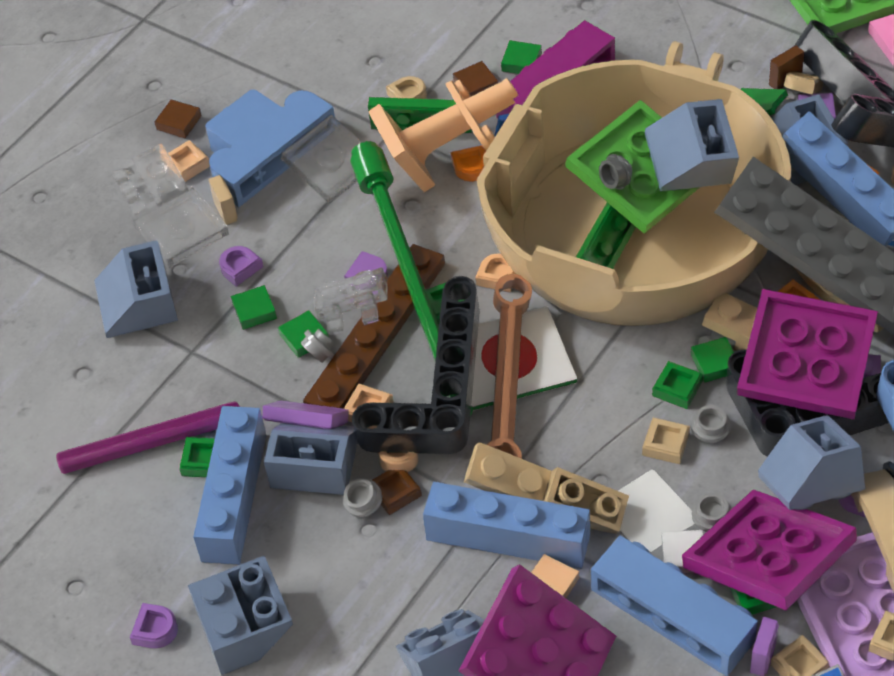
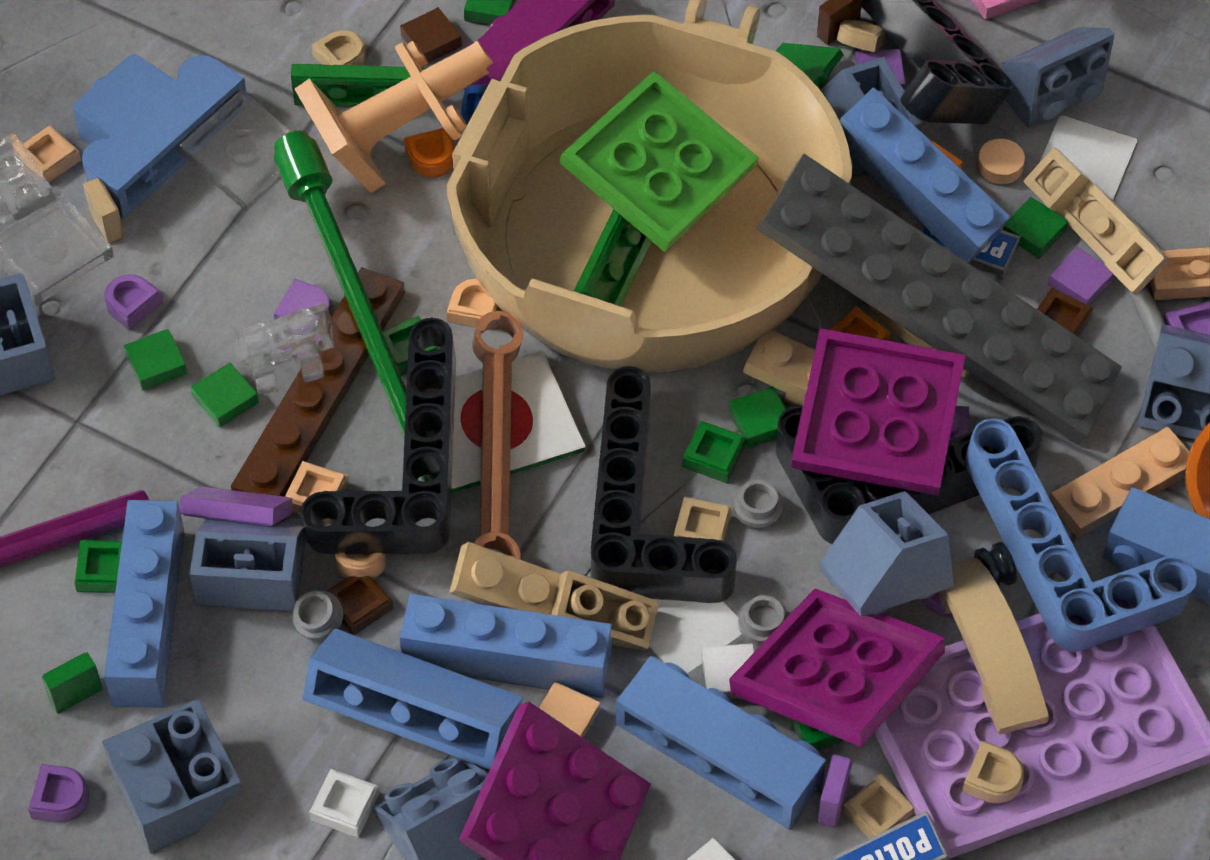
camera: 10 degrees left, 5 degrees up
reddish brown tile [154,99,202,139] -> none
light grey plate [301,329,335,363] -> none
dark grey plate [599,154,632,190] -> none
sand blue slope [645,99,739,191] -> none
none -> green tile [41,652,103,714]
none -> medium blue brick [303,628,523,769]
none -> white tile [309,769,380,838]
none -> black beam [591,366,737,603]

